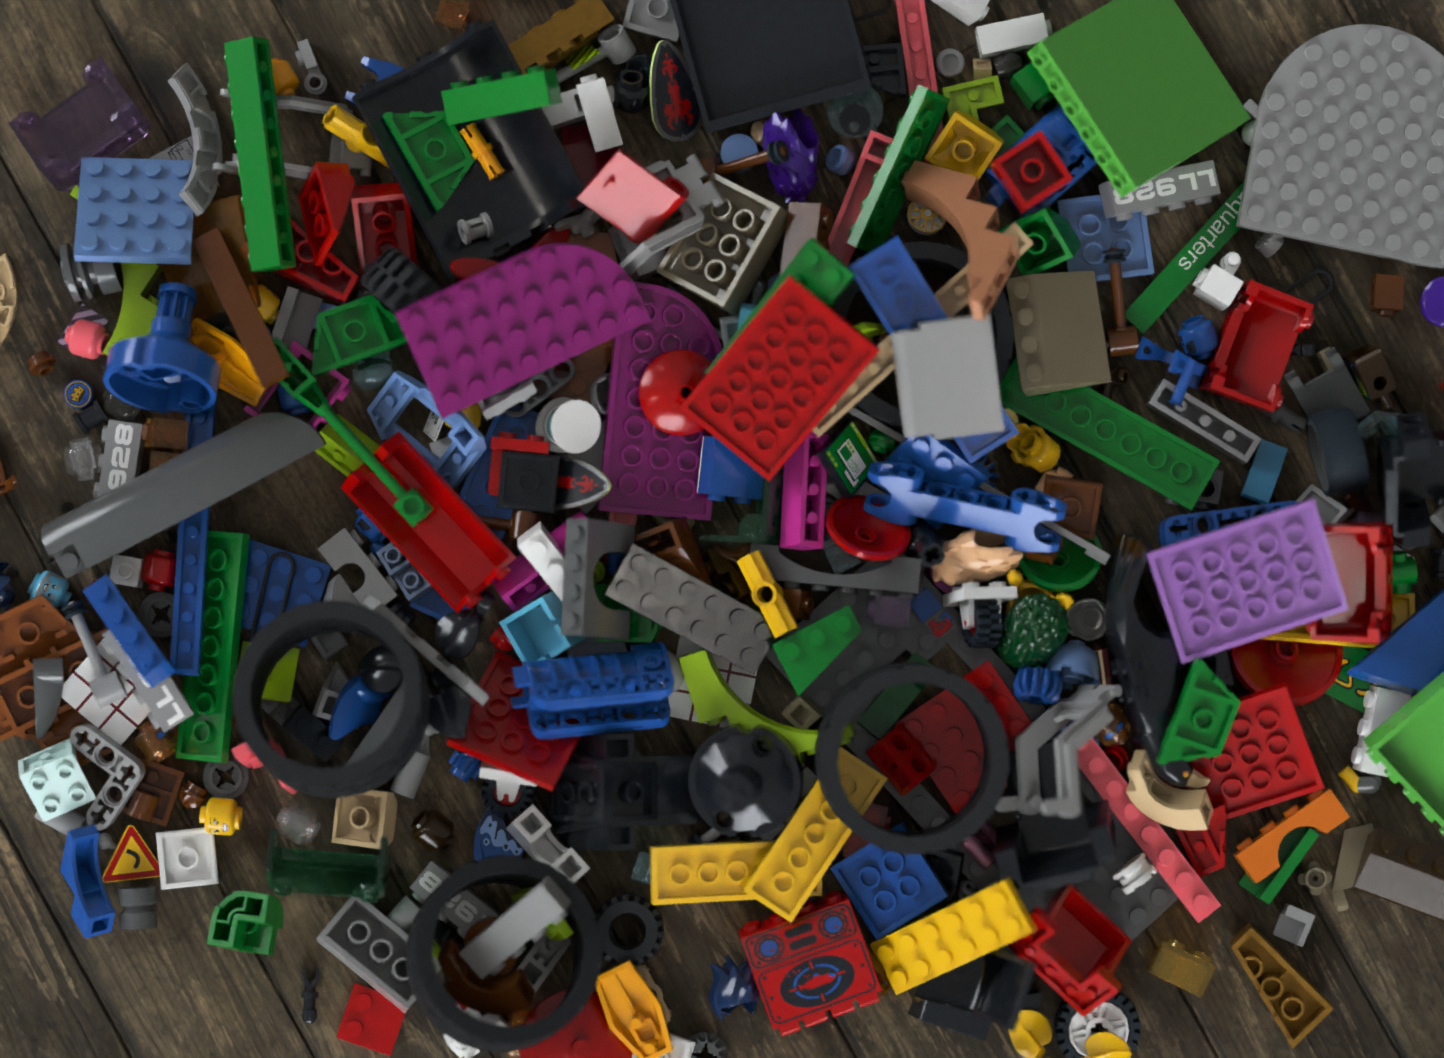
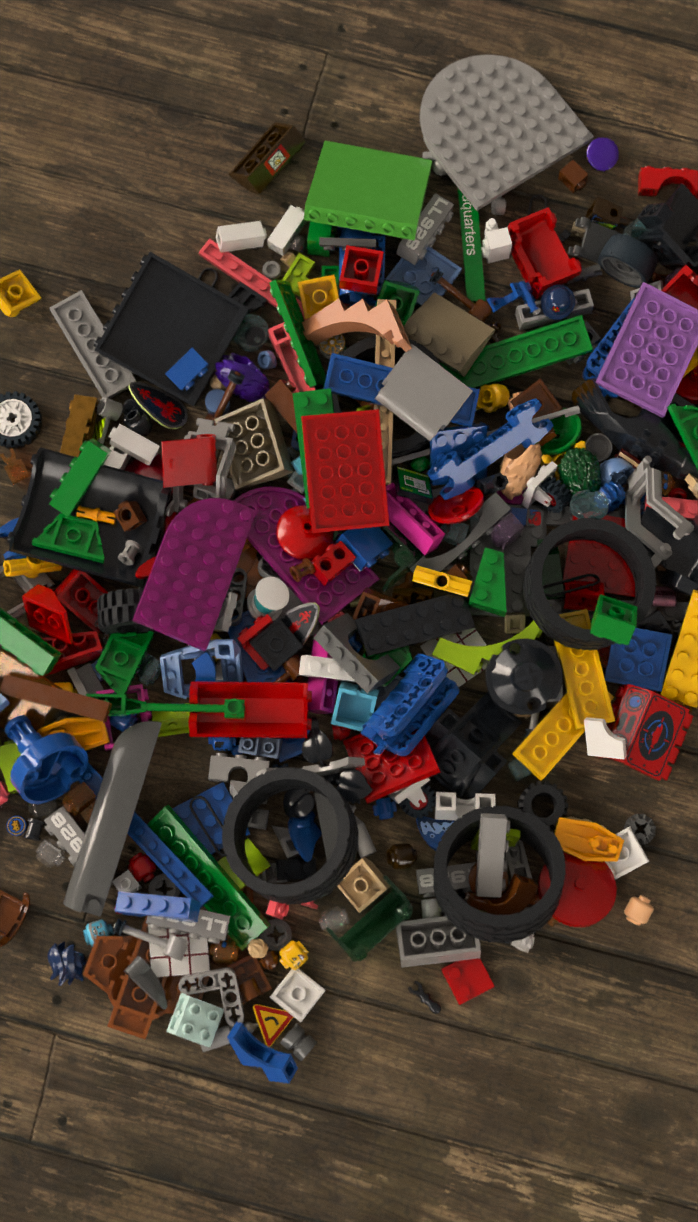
camera: 45 degrees left, 10 degrees down
green brick [207,891,284,956] -> none
dark blue hair [709,955,760,1020] -> none
blue head [1178,315,1219,360] -> none
dark azure slope [1240,439,1288,504] -> none
none -> reddish brown brick [114,500,148,532]
none -> blue brick [165,348,209,391]
none -> blue tile [192,650,216,682]
none -> tan plate [247,938,268,959]
none -> reddish brown bush [289,558,315,582]
none -> red brick [311,541,356,586]
none -> dark grey plate [319,237,377,251]
none -> dark blue hat [541,285,575,320]
none -> black piece [543,574,600,597]
none -> clear light blue tile [570,490,608,520]
none -> white tile [584,717,627,759]
none -> green slope [590,594,638,645]

